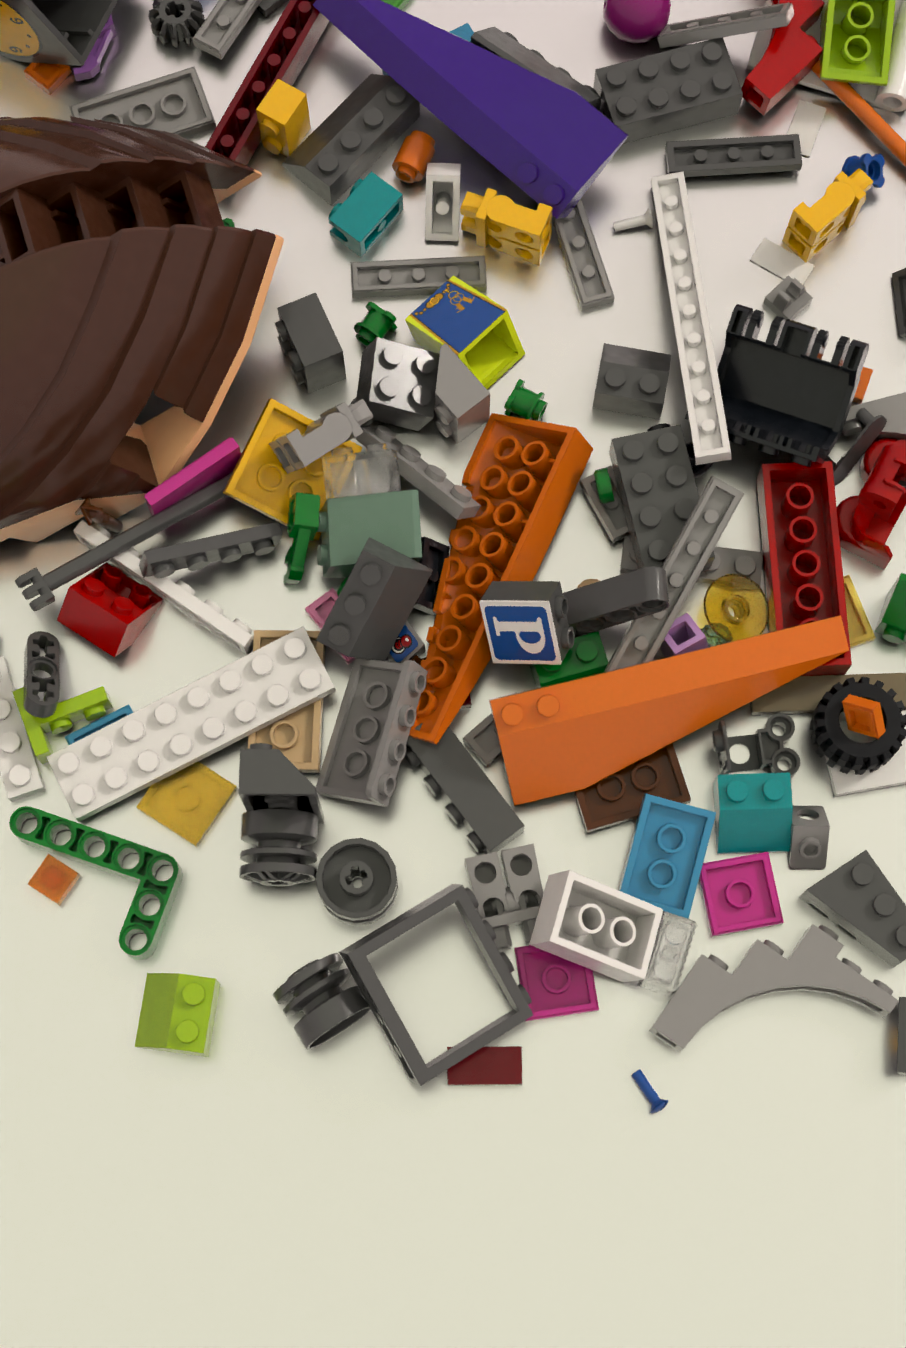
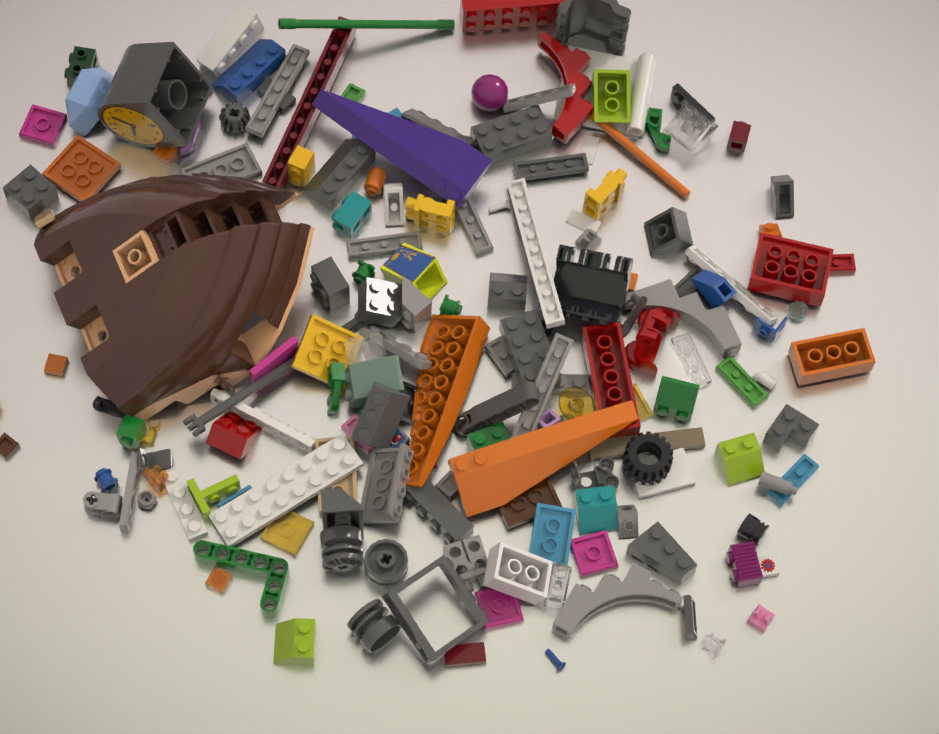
camera: 10 degrees left, 10 degrees down
dark grey beam [24,631,60,718] -> none
dark grey plate [139,522,283,578] -> none
light grey hips [269,399,373,474] -> none
piece [479,581,575,665] -> none
green tile [594,467,615,504] -> none
blue brick [841,153,885,188] -> none
orange tile [842,694,886,739] -> none

